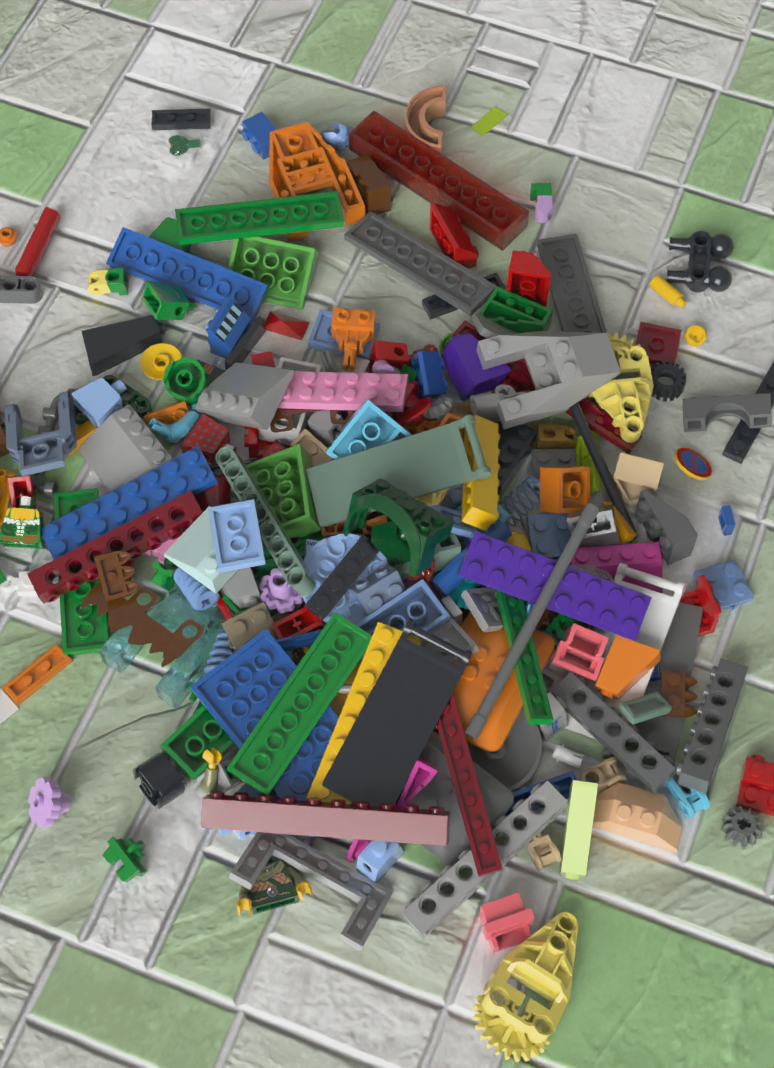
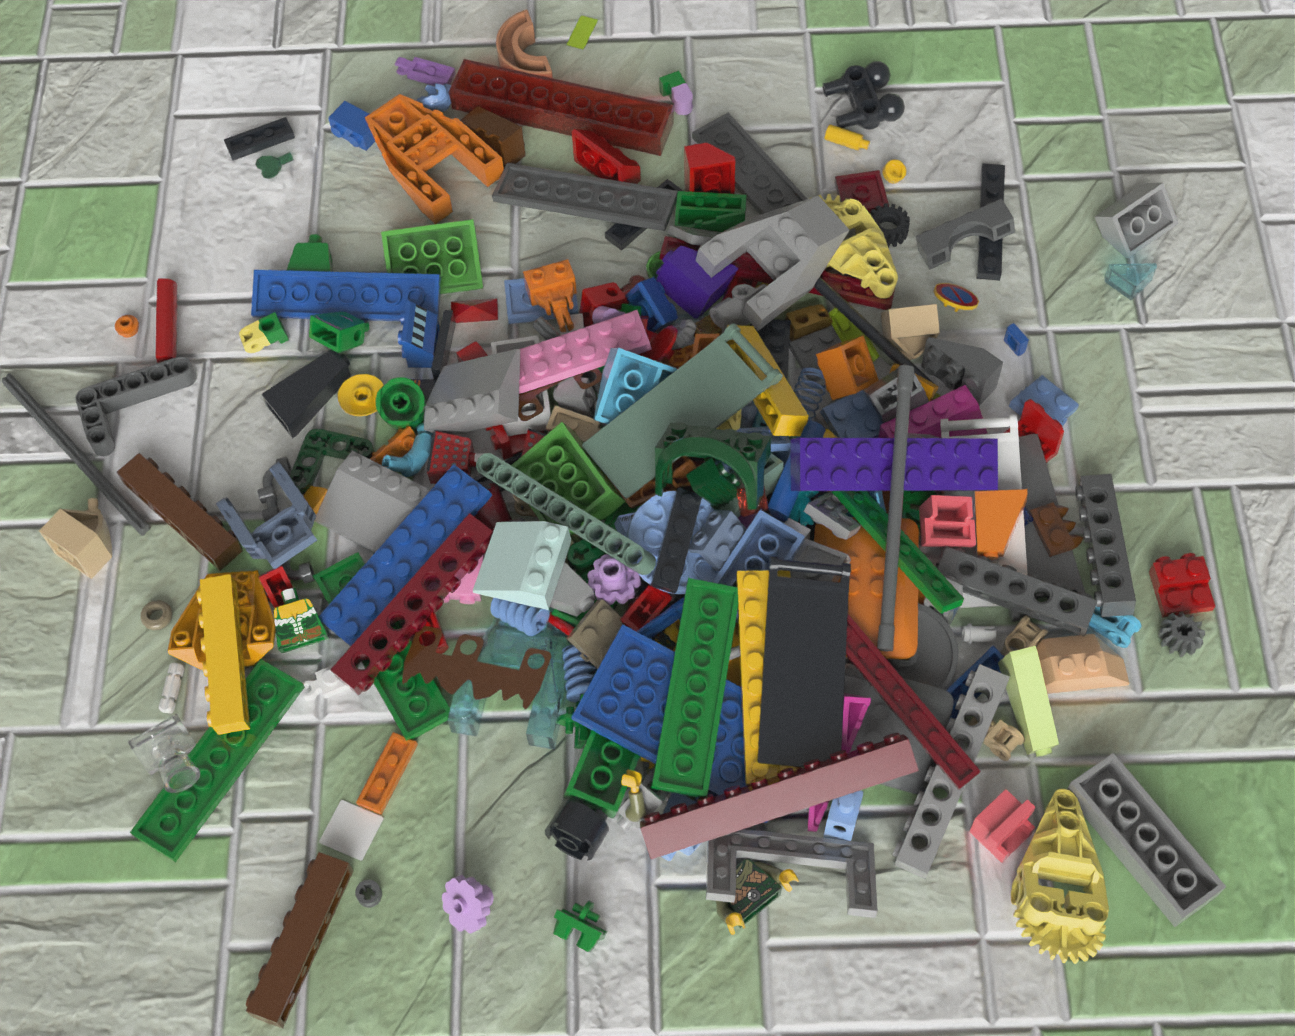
camera: 20 degrees left, 0 degrees up
light blue torso [71,378,126,428] -> none
reddish brown plate [94,550,139,601] -> none
green hips [151,558,178,592] -> none
green plate [175,191,344,245] -> none
light blue plate [208,499,266,573] -> none
sand green tile [619,692,672,725] -> none
none -> medium lavender plate [395,57,456,86]
none -> light grey brick [1067,753,1226,927]

